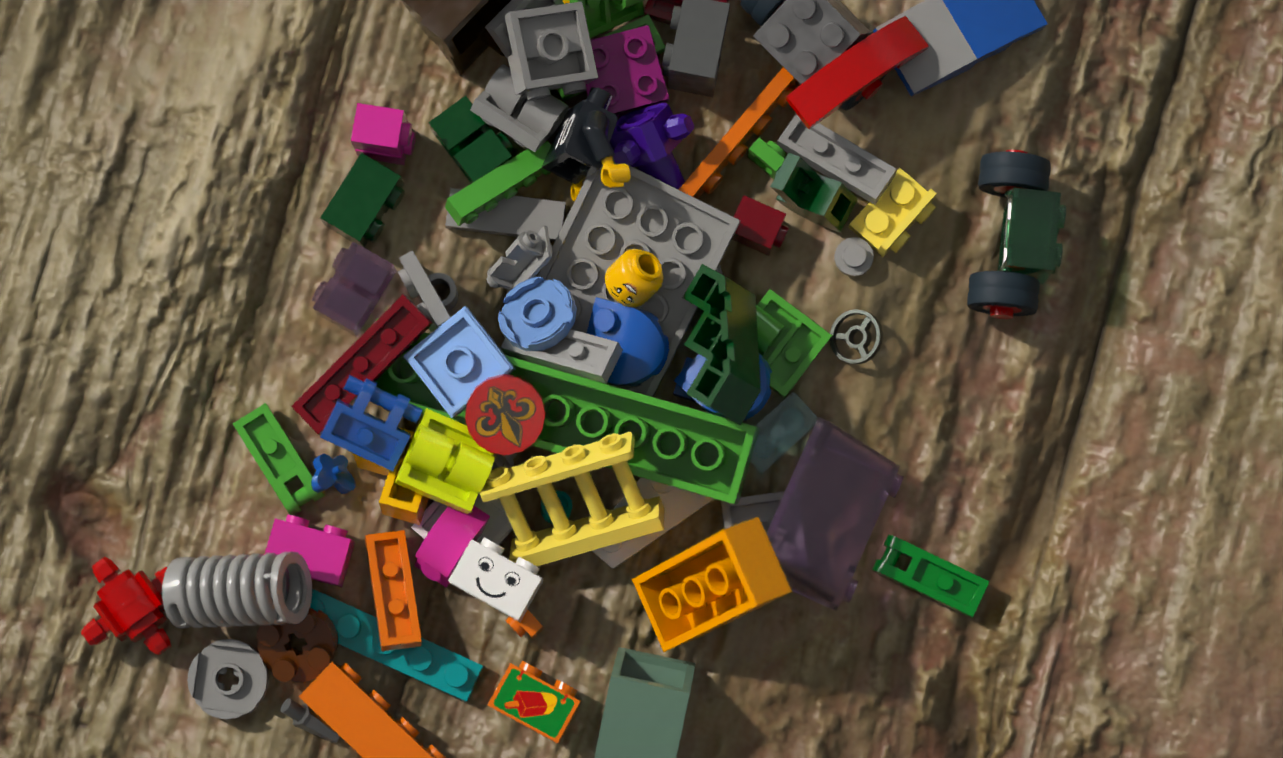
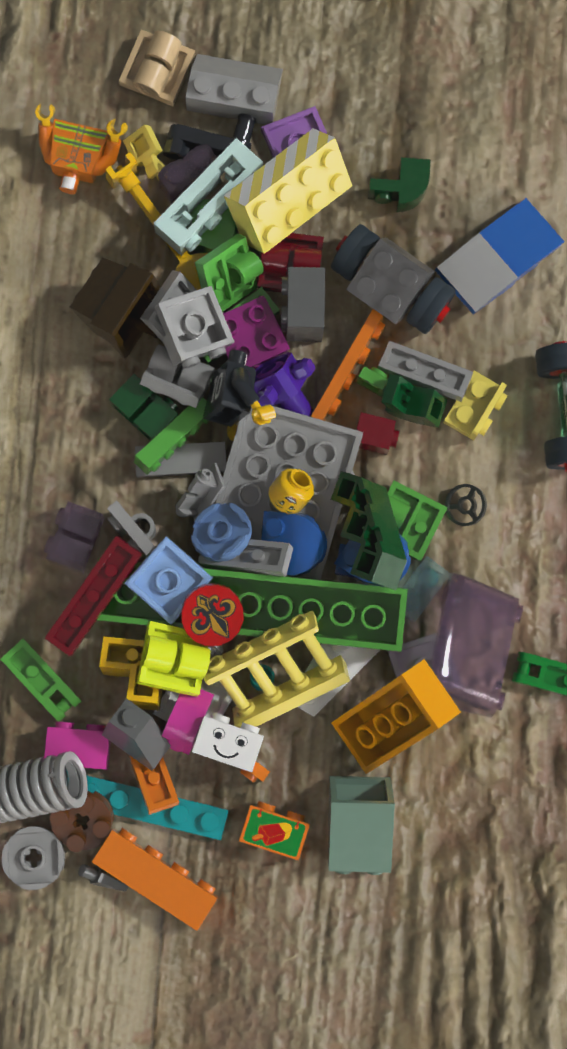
camera: 20 degrees left, 0 degrees up
blue piece [311,454,356,494] -> none
dark green piece [320,153,405,249] -> none
blue plate [320,375,423,471] -> none
dark pink piece [351,103,416,165] -> none
red slope [785,16,929,129] -> none
light grey plate [834,237,874,277] -> none
none -> dark grey slope [102,698,170,771]

